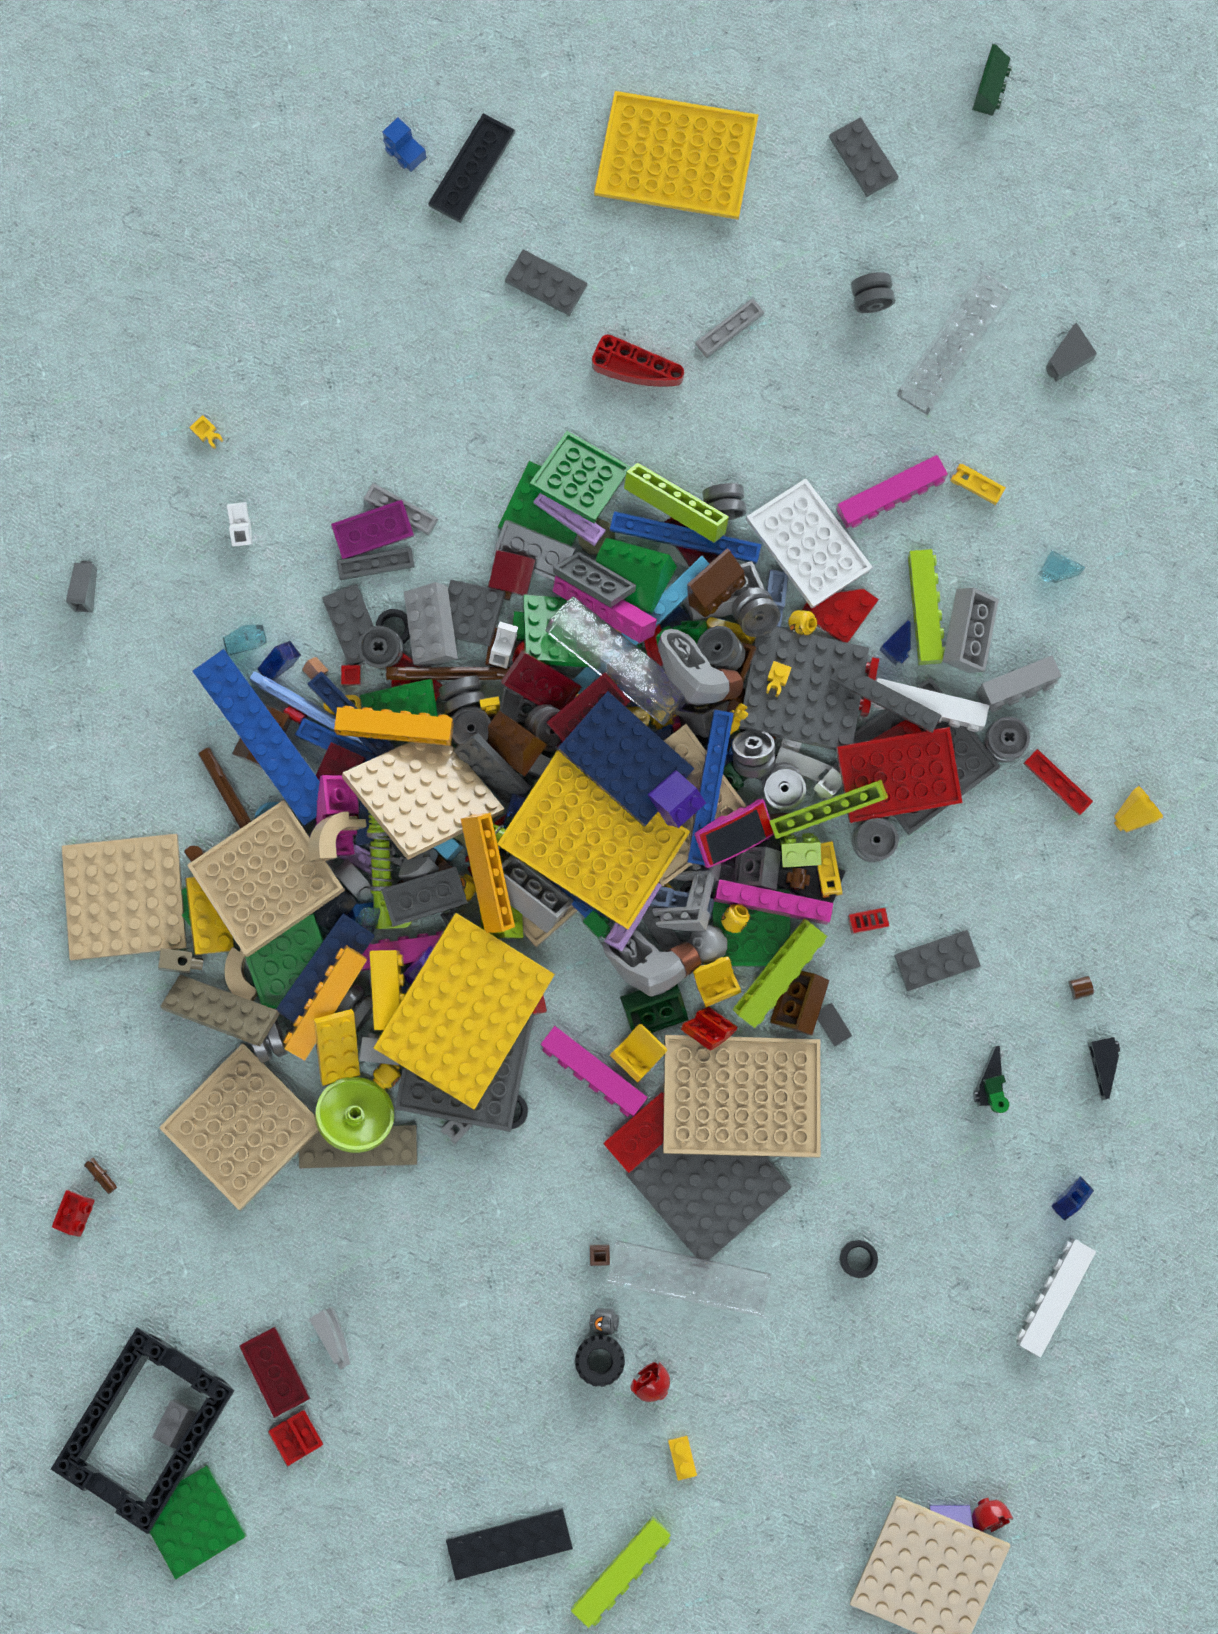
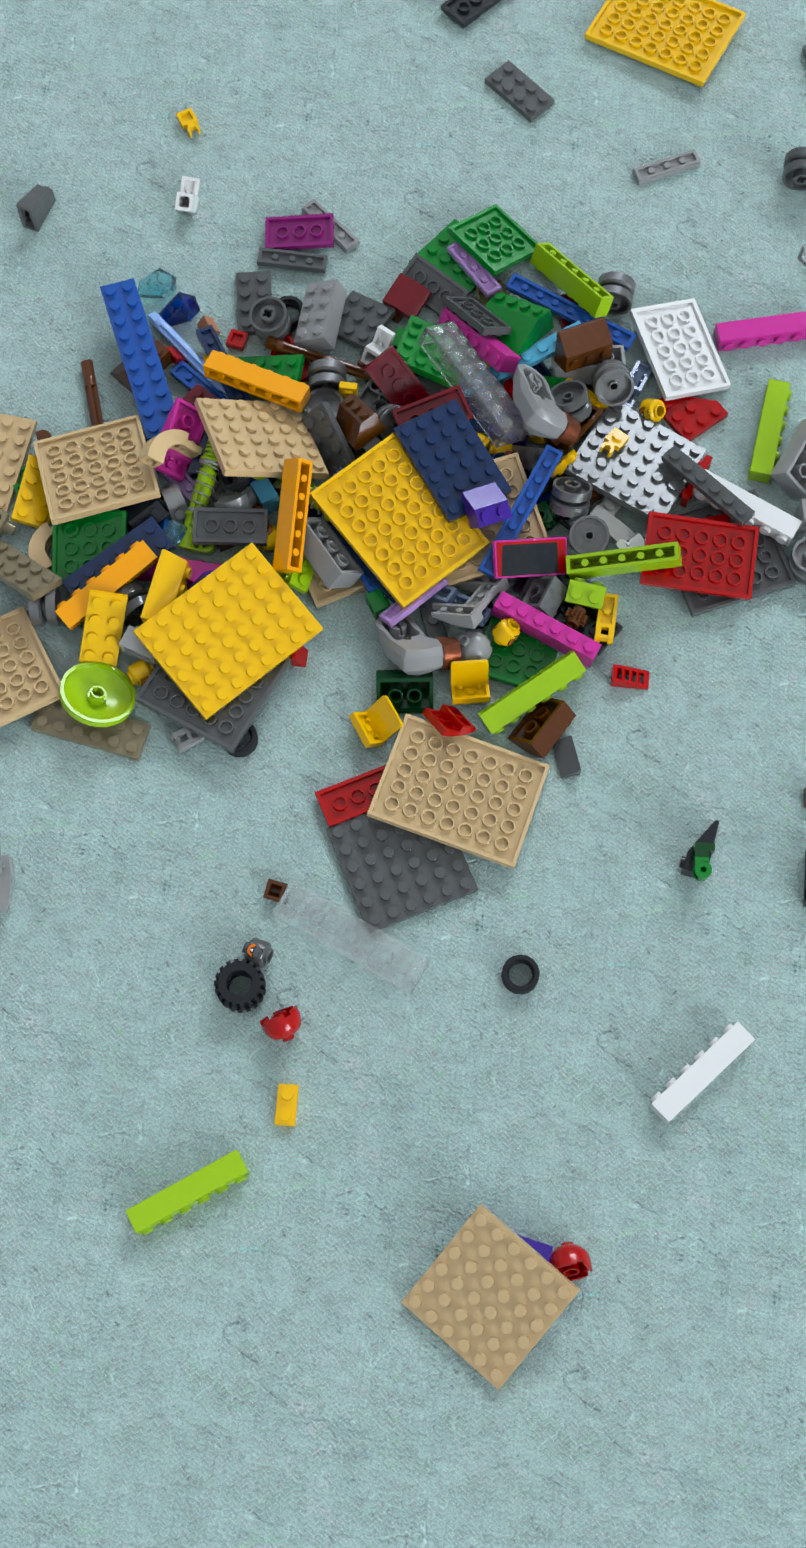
camera: 20 degrees right, 10 degrees down
black plate [446,1508,573,1581] -> none
dark pink brick [540,1026,648,1117] -> none
red beam [592,334,684,387] -> none
flat silver wheel [852,818,899,863] -> none
clear blue slope [880,620,911,666] -> none
dark grey plate [894,930,981,991] -> none
clear blue slope [1051,1176,1094,1221] -> none

